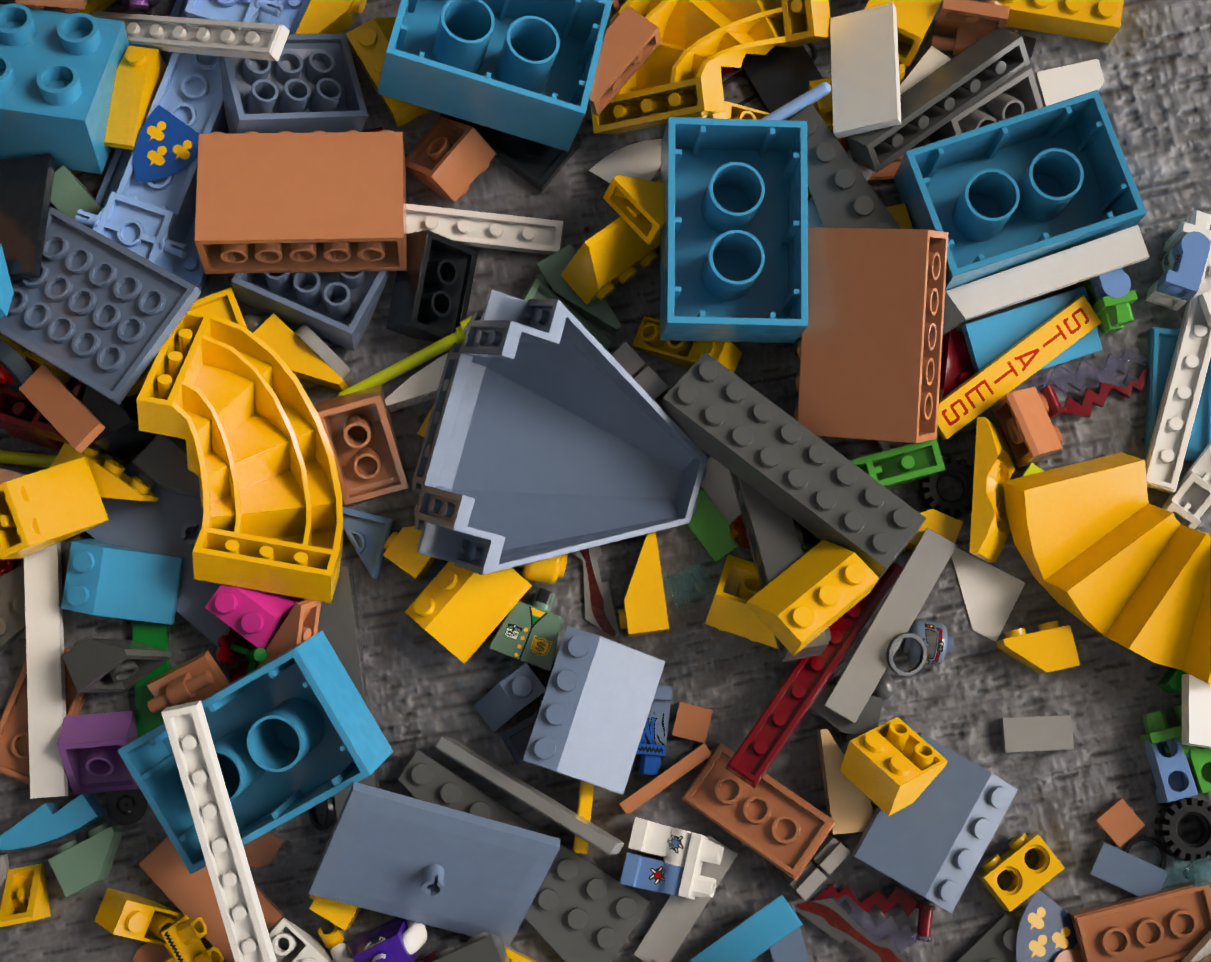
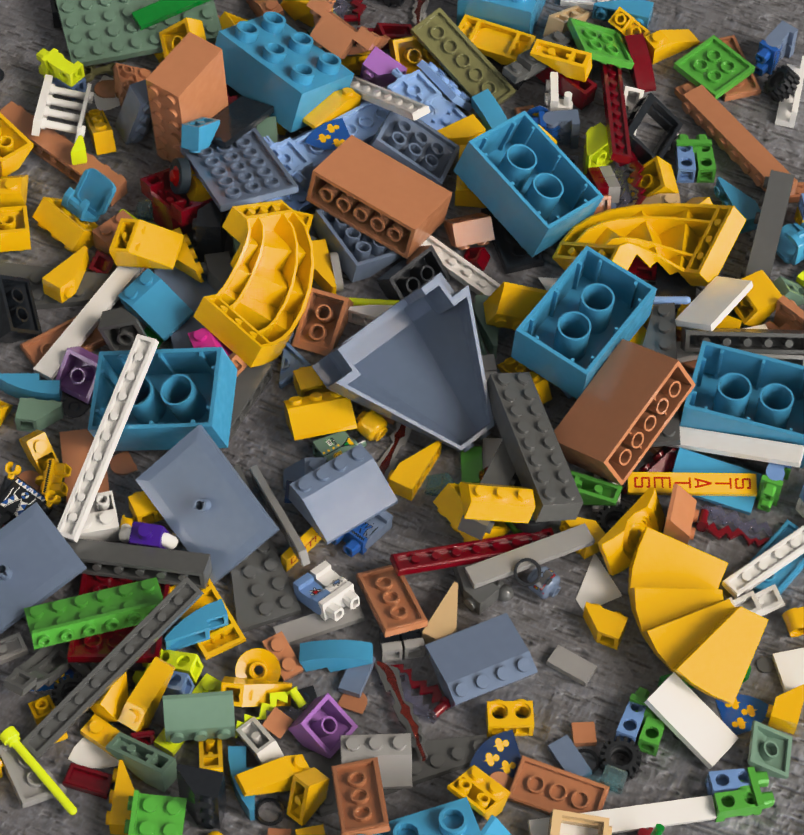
camera: 30 degrees right, 25 degrees down
nougat tile [19,364,106,453] -> none
nougat slope [589,5,661,116] -> none
yellow slope [603,175,665,245] -> none
nougat tile [619,743,711,814] -> none
nougat tile [671,702,713,743] -> none
yellow slope [839,717,948,816] -> none
none -> dark red slope [463,247,490,271]

